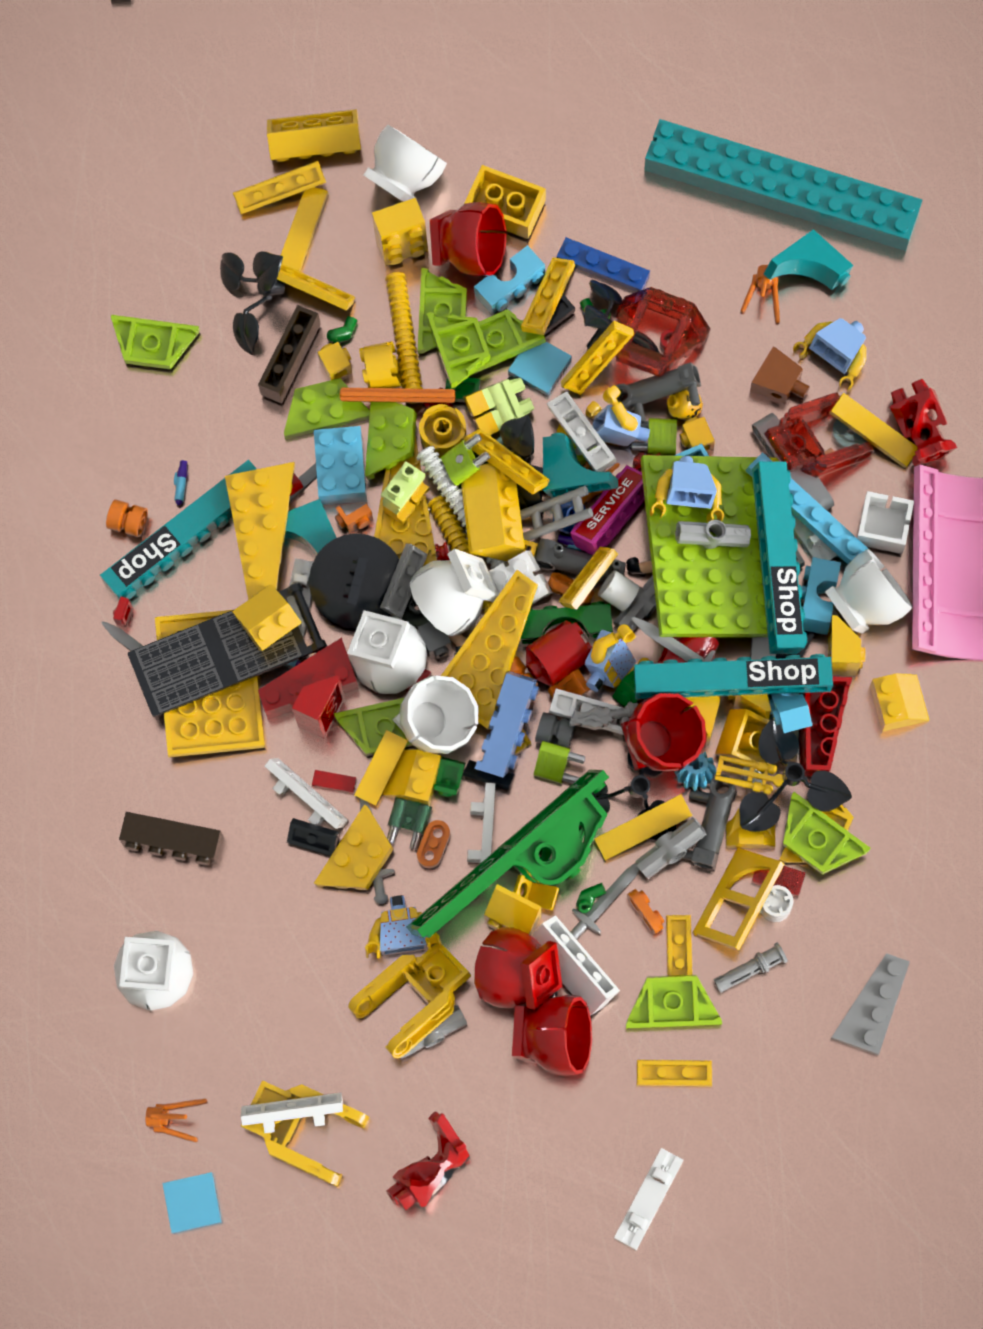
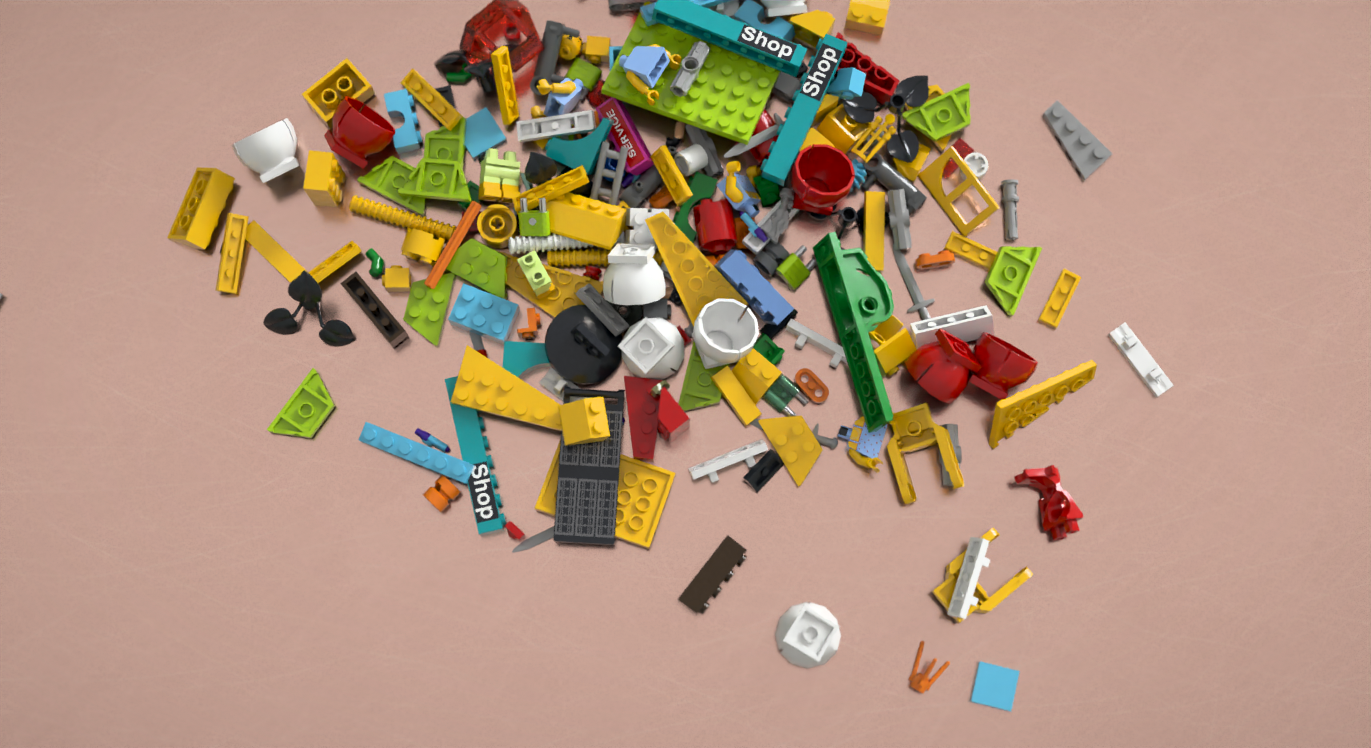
camera: 70 degrees left, 5 degrees up
red piece [312,770,357,794] -> none
blue plate [556,237,650,294] -> none
green arm [576,883,607,913] -> none
none -> medium azure plate [359,422,474,484]
none -> olive tile [651,380,670,398]
none -> piece [740,211,768,243]
none -> yellow wing [989,360,1097,449]

